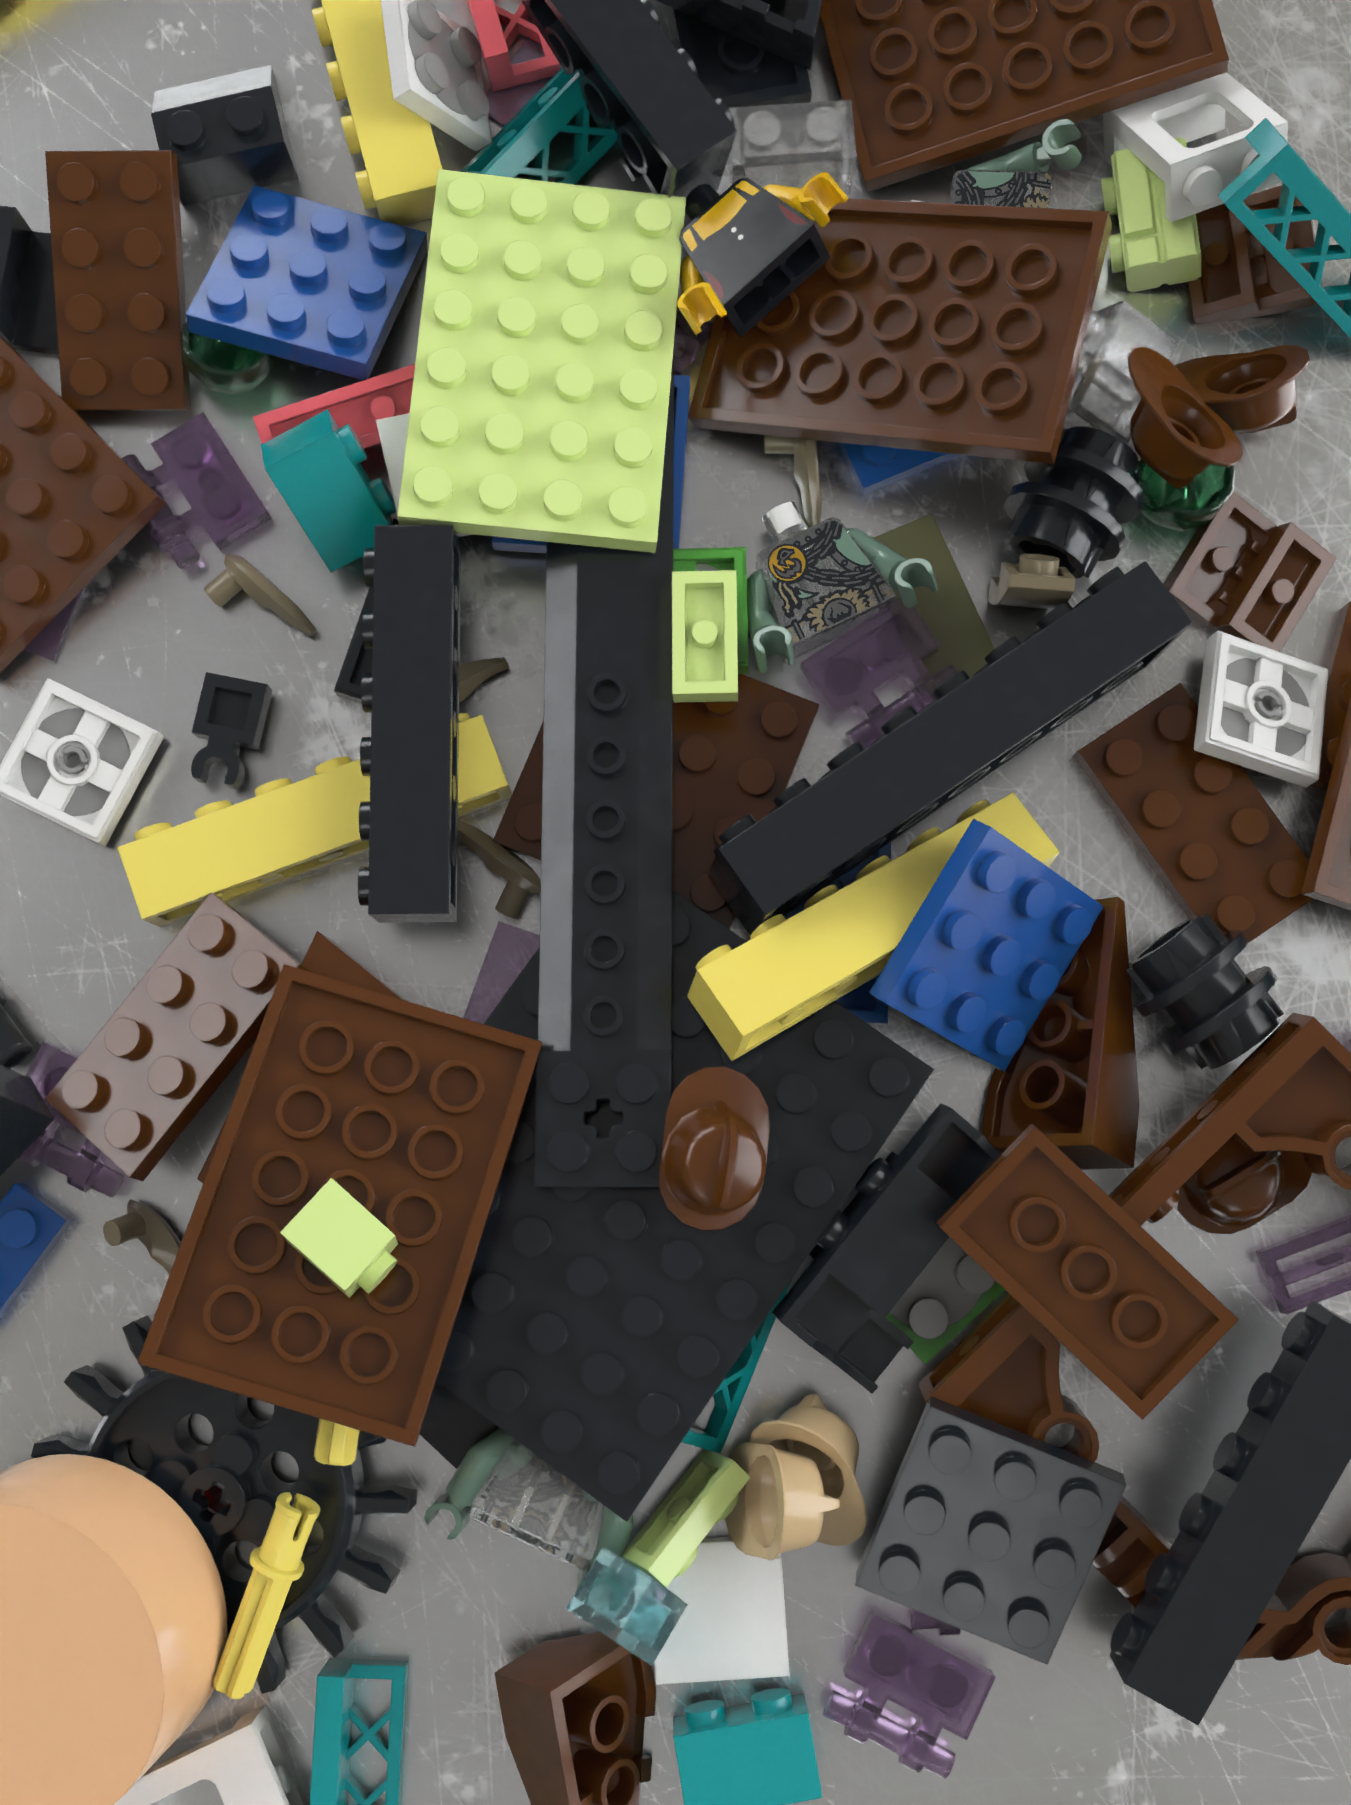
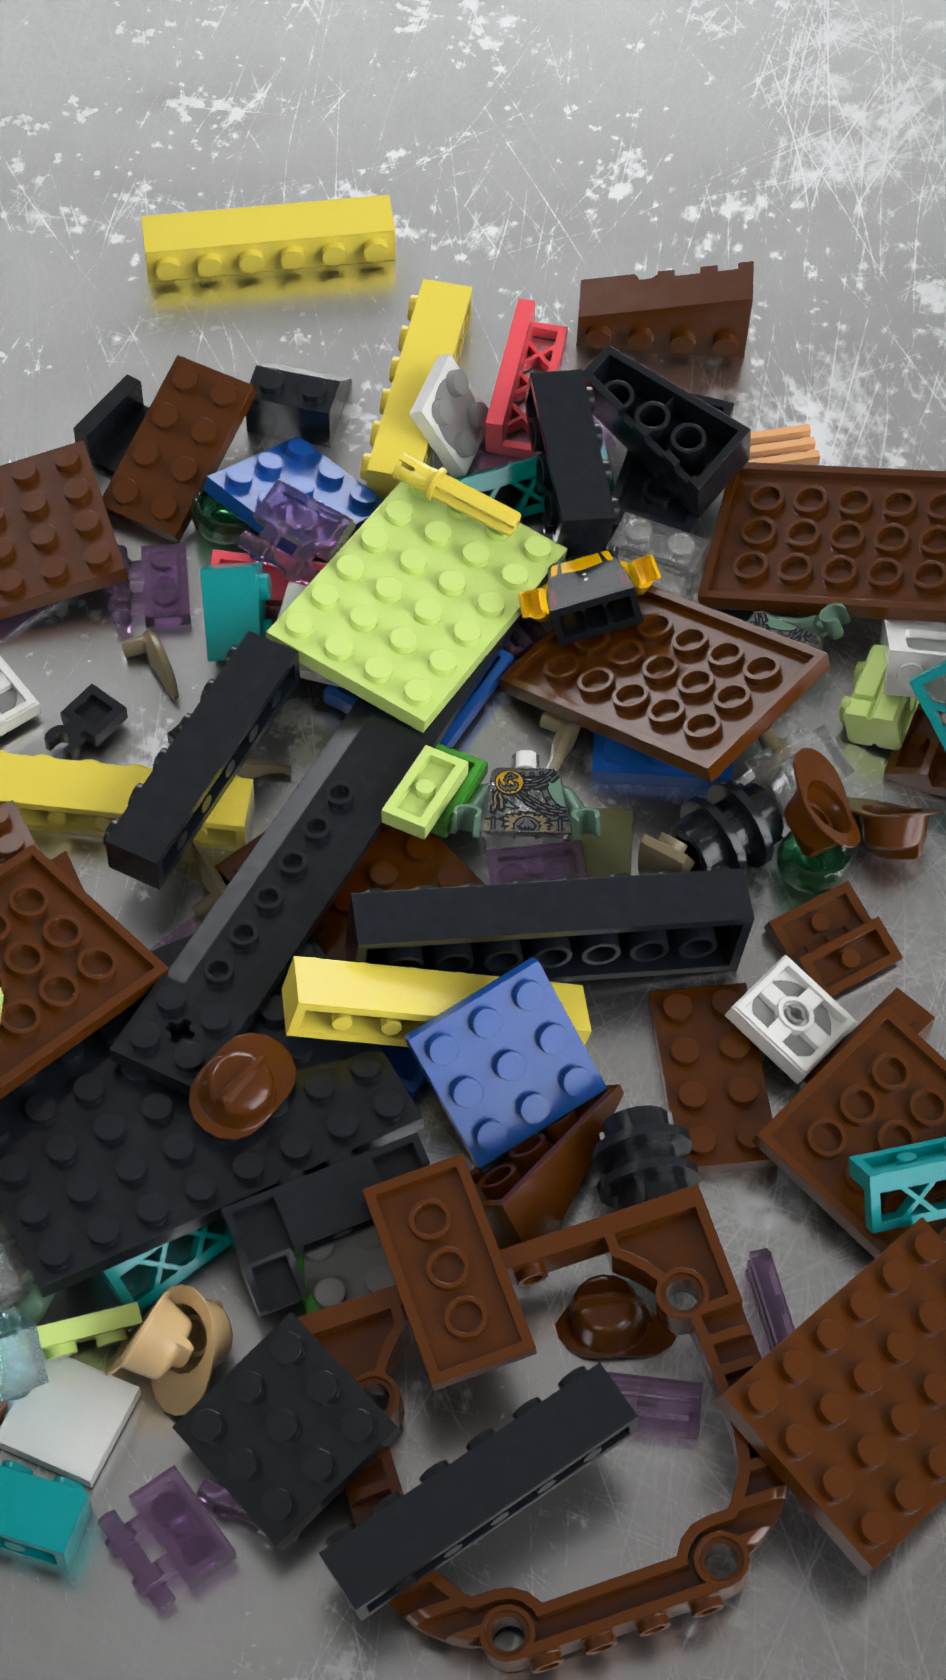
camera: 25 degrees right, 25 degrees down
none -> clear purple plate [238,479,356,585]
none -> light yellow axle [392,452,521,536]

